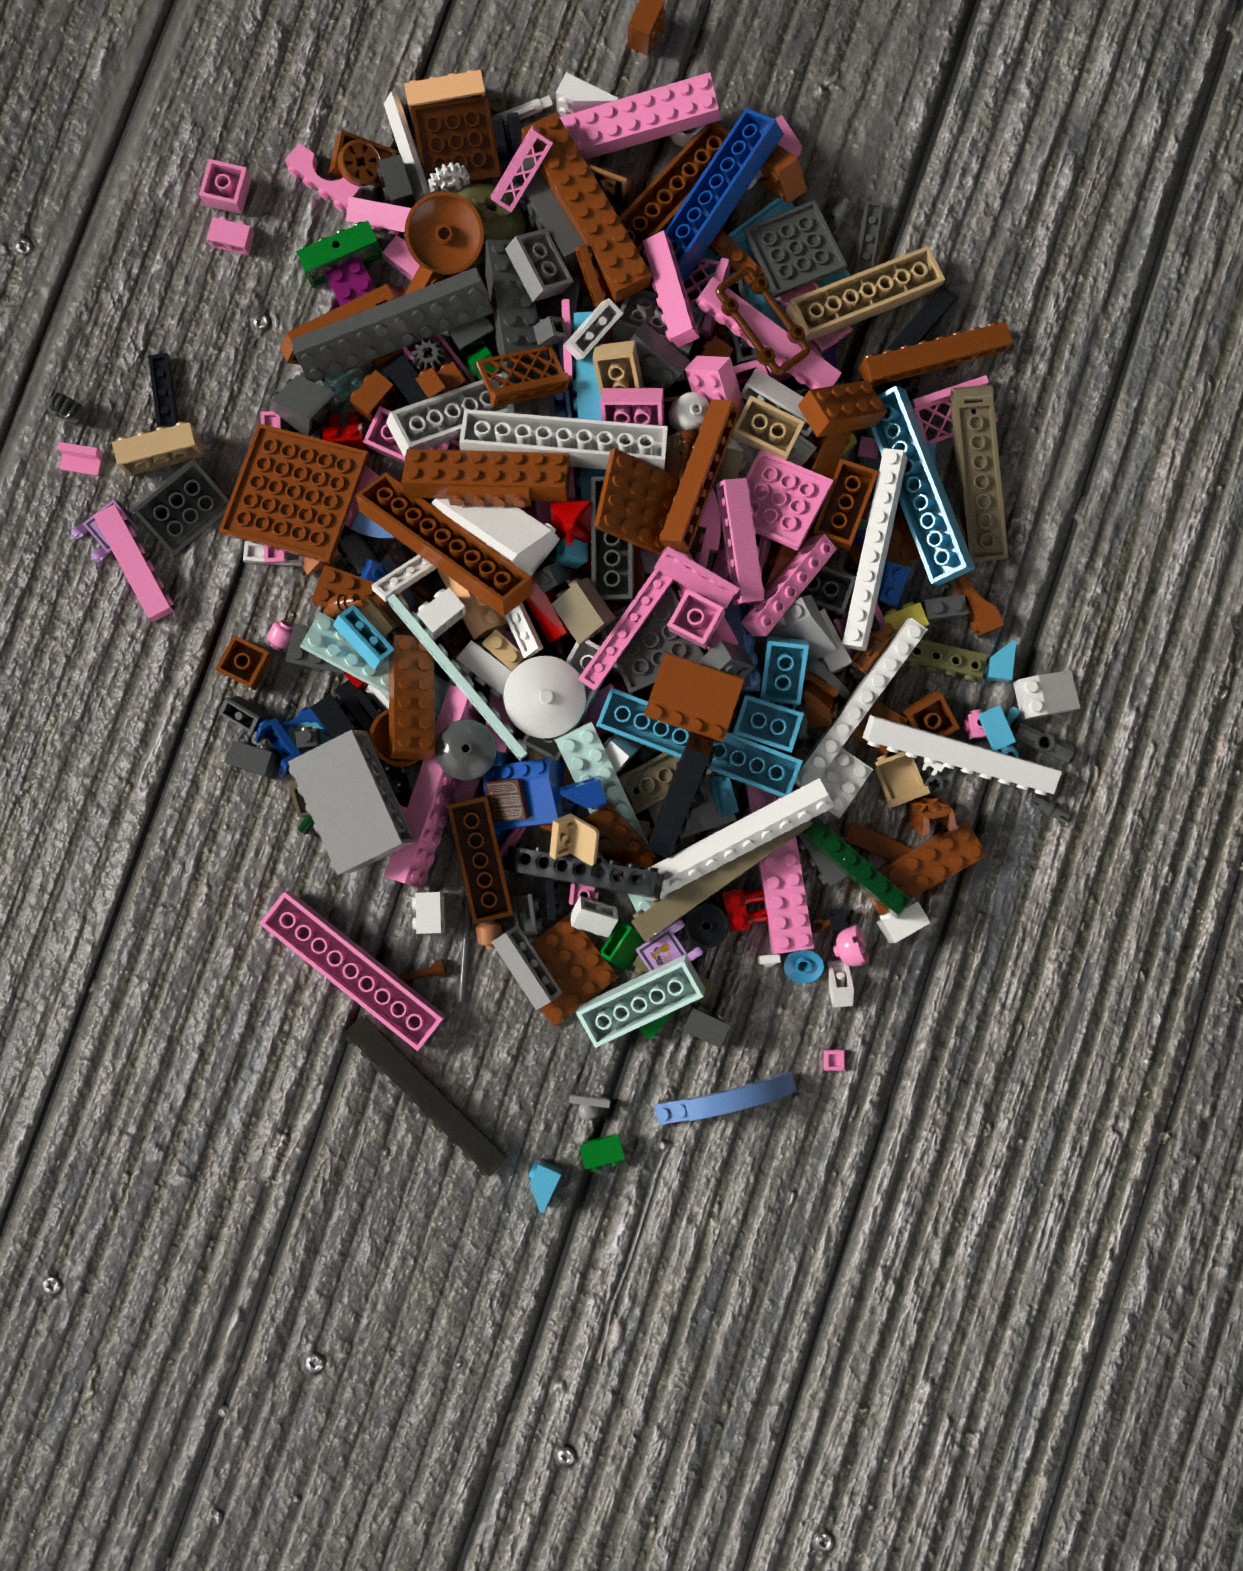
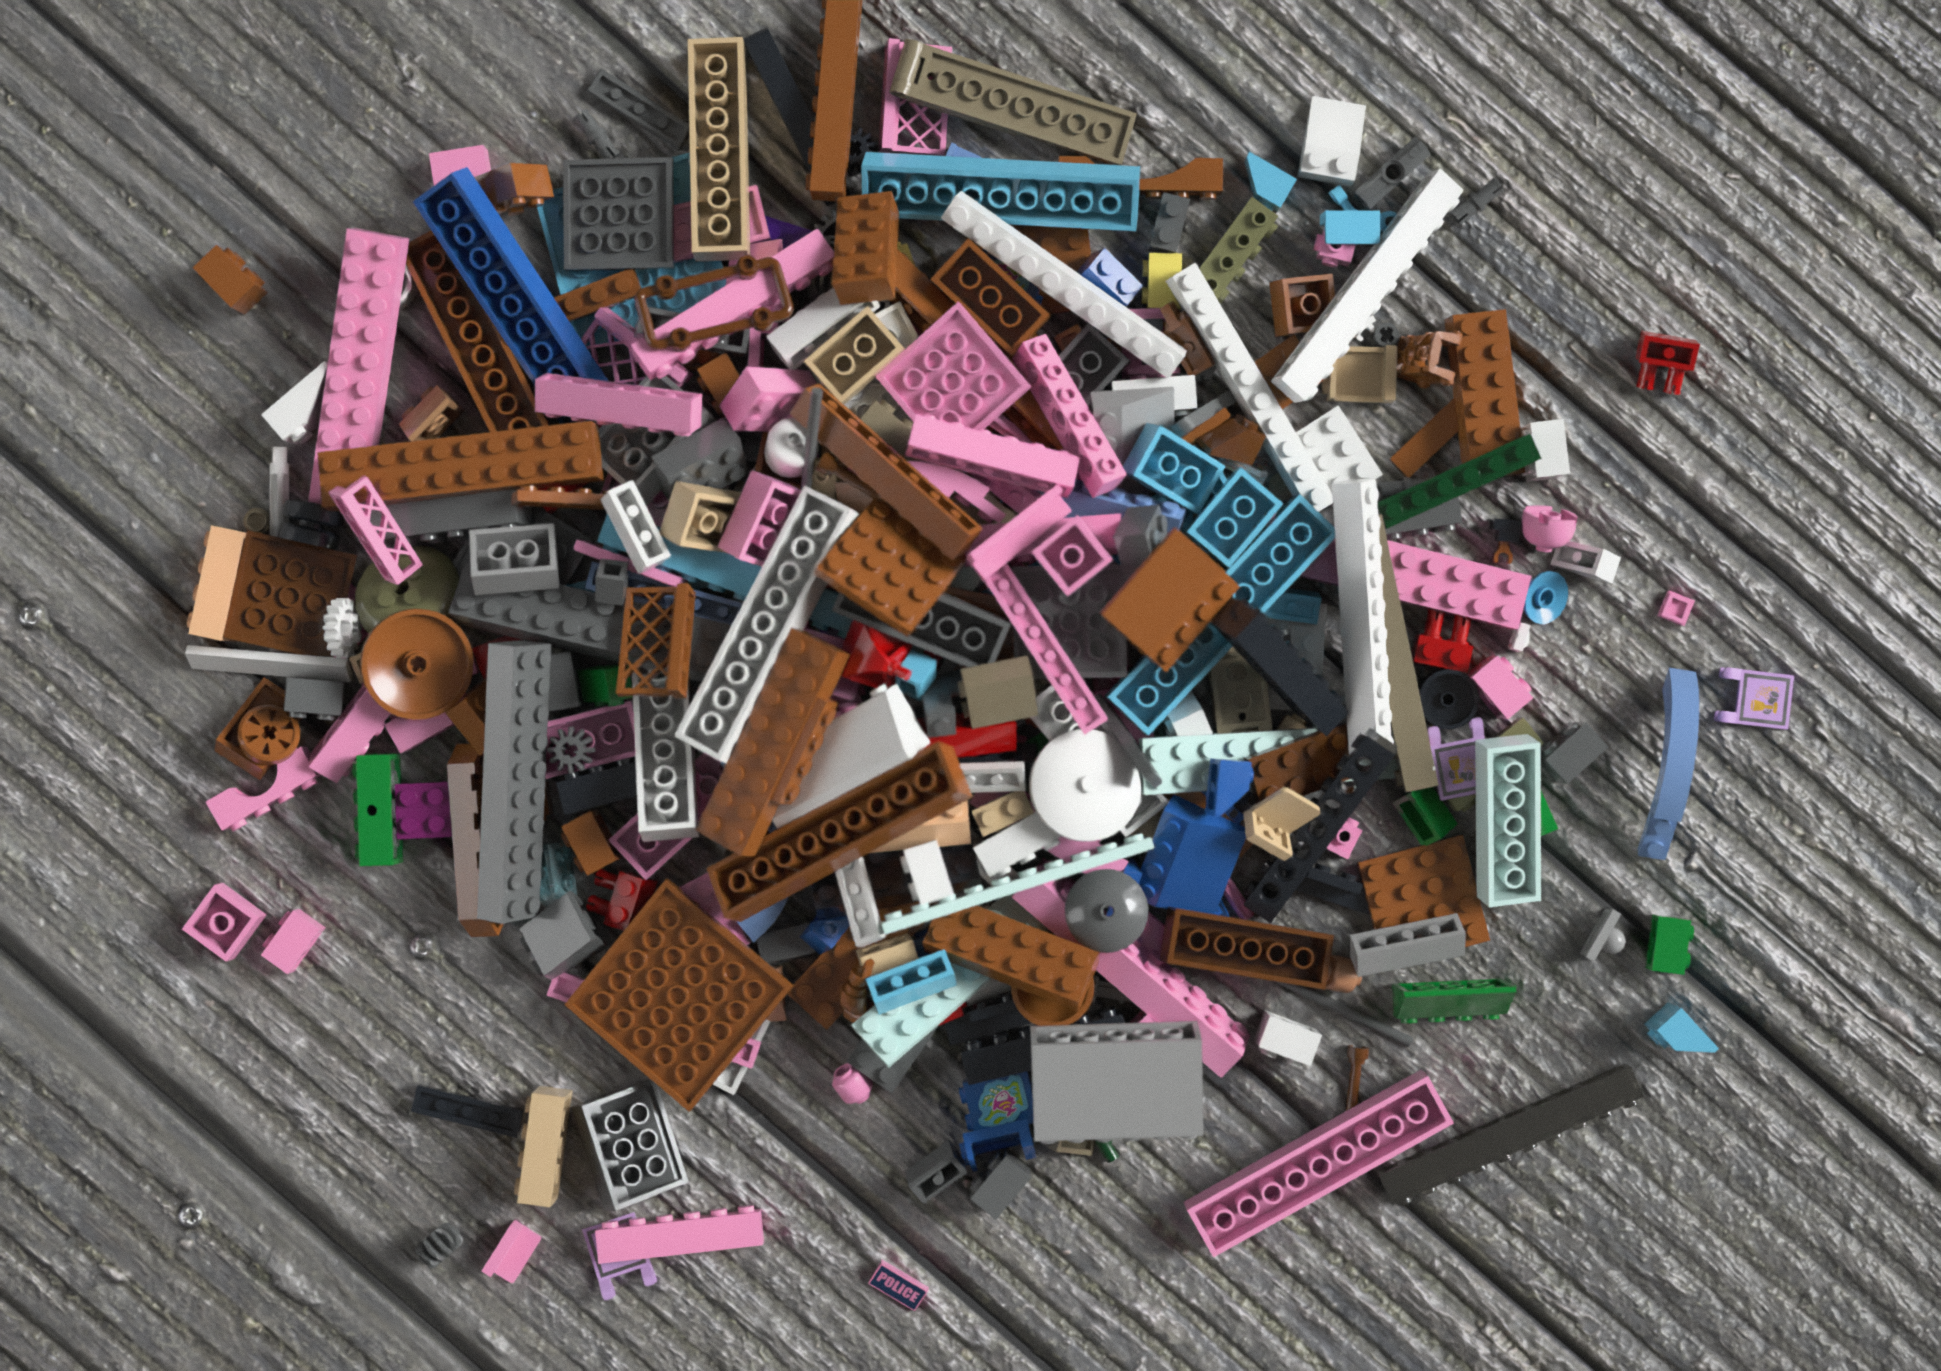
camera: 60 degrees left, 5 degrees up
dark orange brick [215,635,274,691] -> none
dark grey brick [295,727,321,751] -> none
dark orange brick [416,362,468,398] -> none
reddish brown tile [485,778,530,822] -> none
dark grey bracket [511,894,544,936] -> none
white brick [570,896,618,937] -> none
bright pink tile [857,436,879,460] -> none
none -> dark grey bar [800,387,823,491]
none -> slope [868,1260,929,1311]
none -> dark grey tile [1094,694,1163,788]
none -> green slope [1392,978,1516,1023]
none -> bright pink brick [1466,656,1533,719]
none -> red brick [1635,330,1700,395]
none -> lavender flag [1714,667,1794,730]

